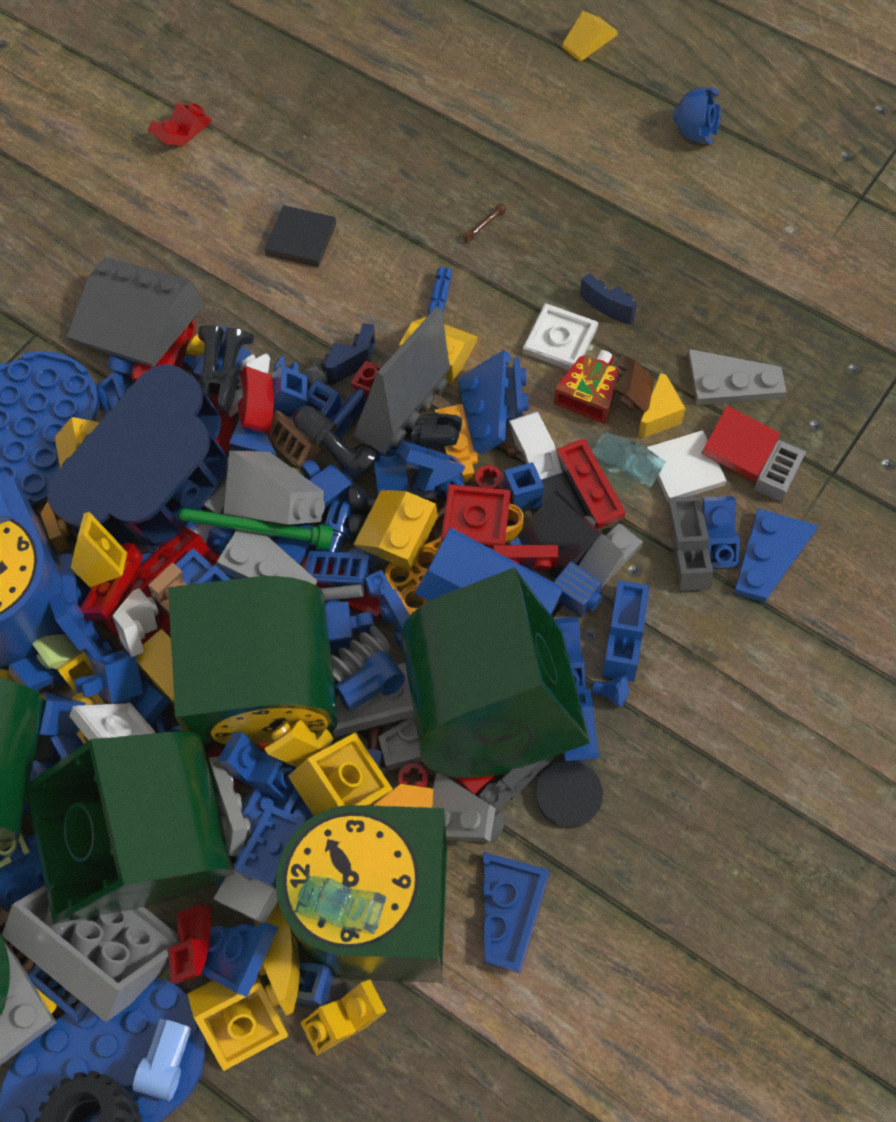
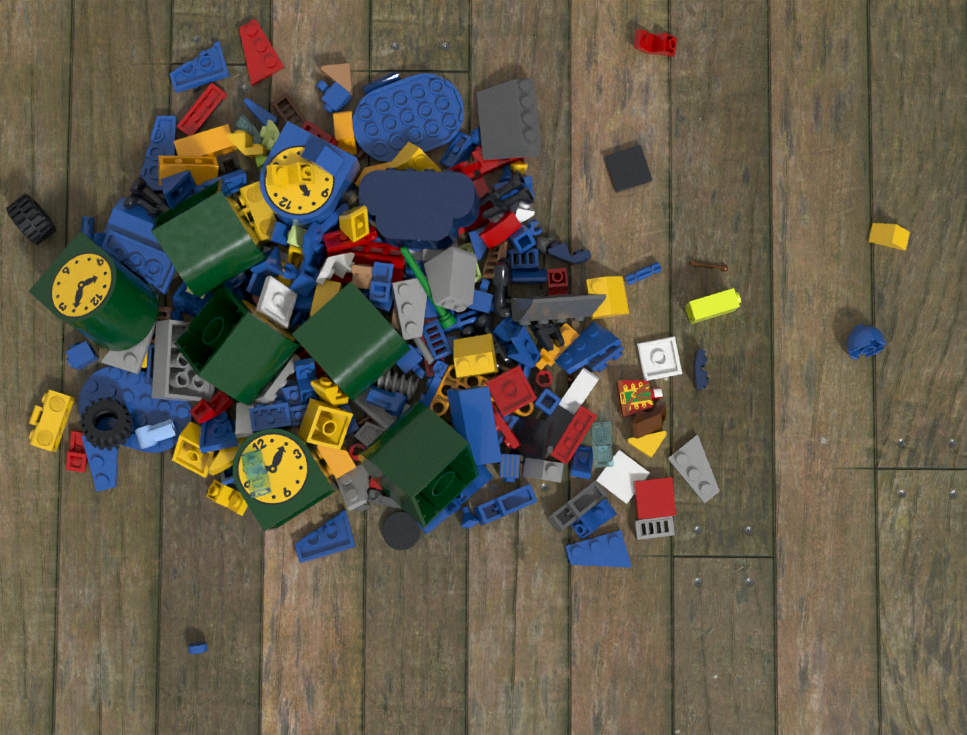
camera: 55 degrees right, 20 degrees up
none -> blue slope [570,445,594,479]
none -> neon yellow brick [685,288,741,324]

